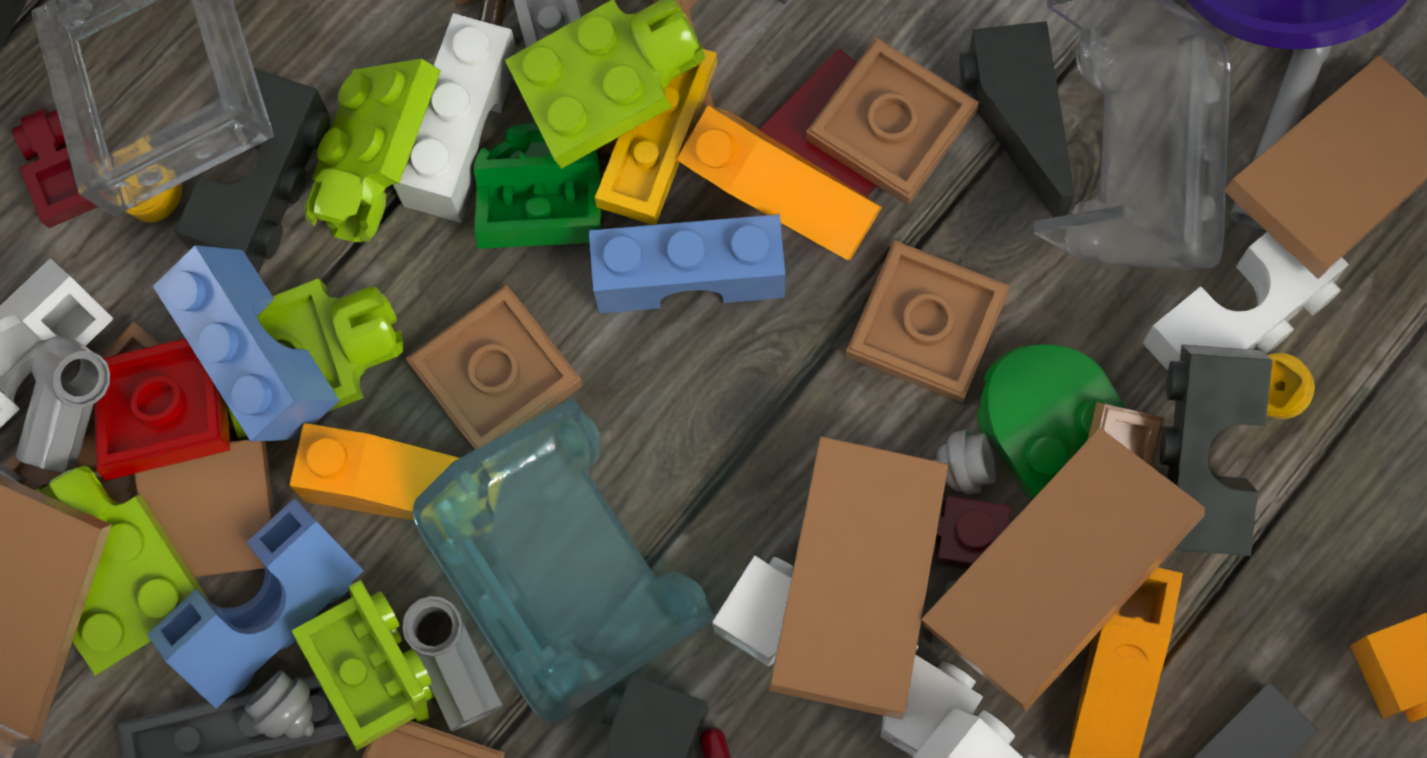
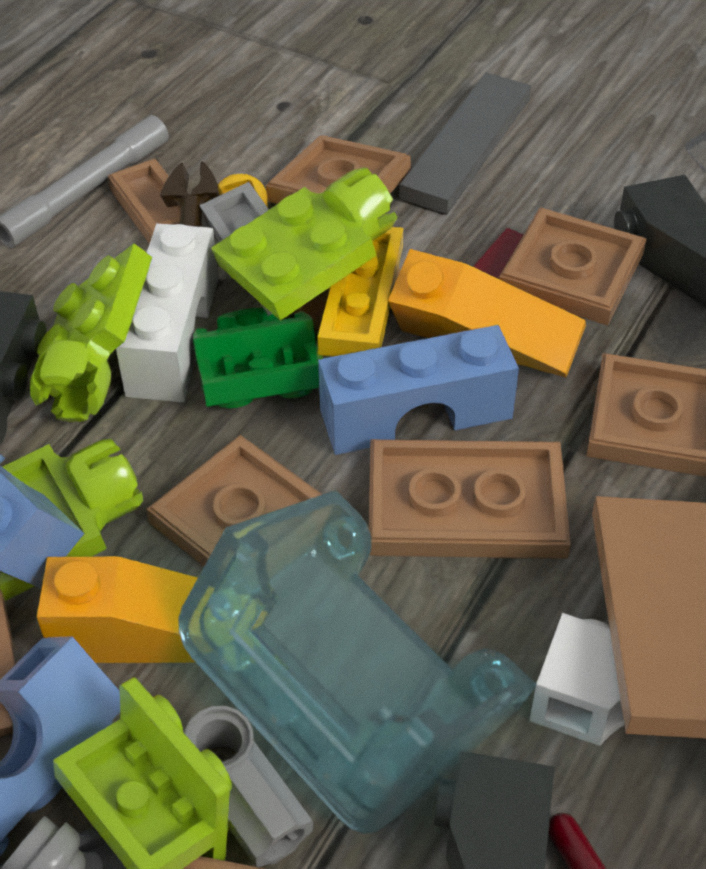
camera: 15 degrees left, 25 degrees down
none -> medium nougat tile [369,439,571,559]

